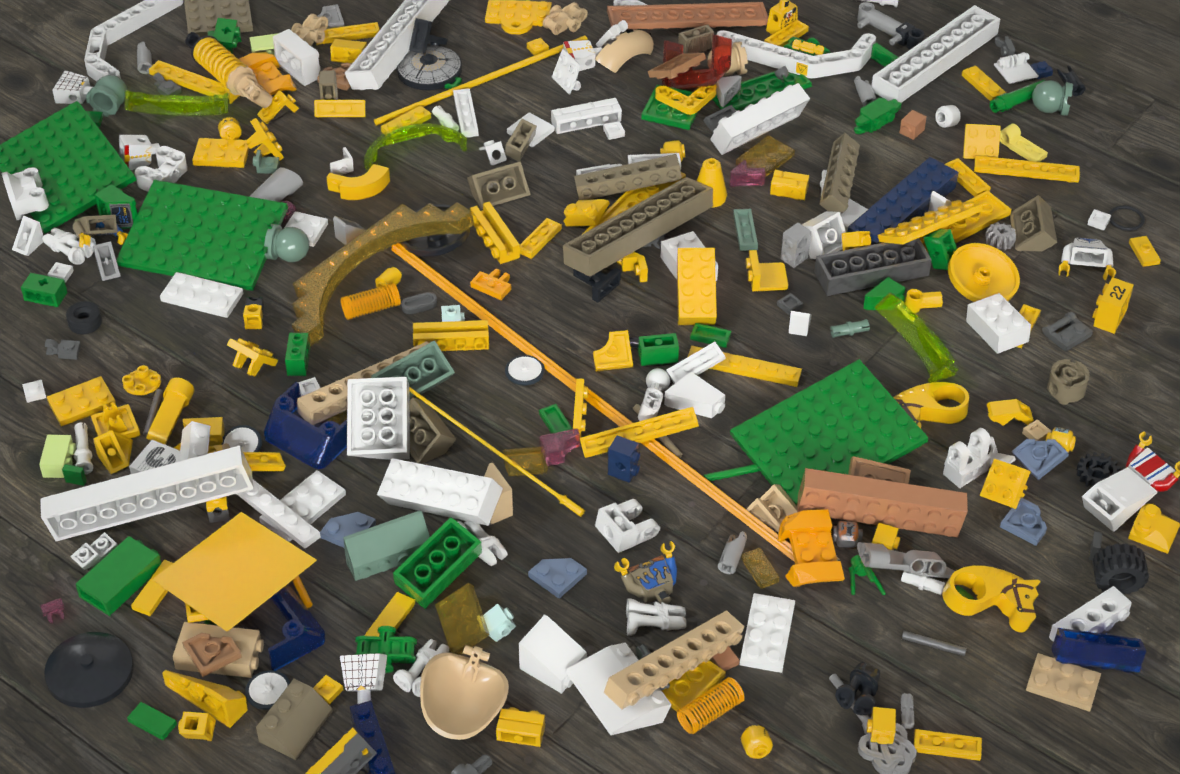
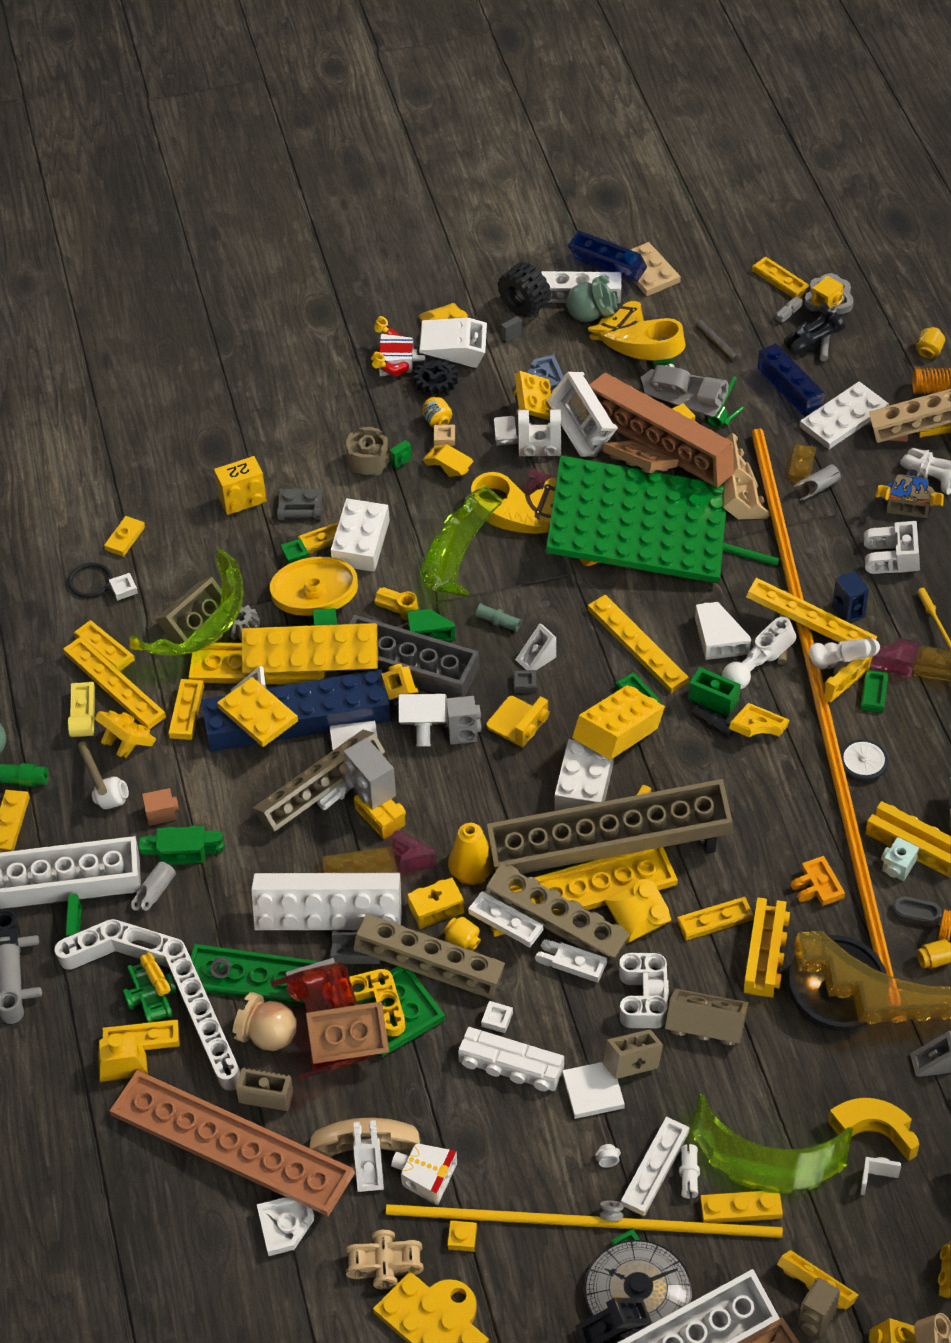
camera: 140 degrees left, 5 degrees up
white bracket [479,140,507,165] -> none
white hinge [552,49,581,95] -> none
white plate [666,342,725,384] -> none
sand green plate [733,209,758,251] -> none
light orange piece [778,510,845,587] -> none
sand blue plate [1012,439,1069,480] -> none
white torso [1058,238,1116,280] -> none
none -> yellow tile [74,620,135,671]
none -> dark tan bar [77,742,107,795]
none -> clear neon green windscreen [130,548,244,655]
none -> yellow plate [217,677,298,747]
none -> green plate [280,538,309,564]
none -> light grey brick [343,738,396,809]
none -> dark tan brick [354,914,505,1000]
none -> green plate [389,440,412,469]
none -> yellow brick [408,878,464,929]
none -> clear pink tile [527,468,552,491]
none -> white door [546,372,618,457]
none -> sand green tile [566,275,617,322]
none -> white plate [595,1144,621,1168]
none -> light grey bush [600,1201,624,1221]
none -> white beam [619,953,669,1028]
none -> clear blue brick [758,343,825,417]
none -> white piece [809,638,880,670]

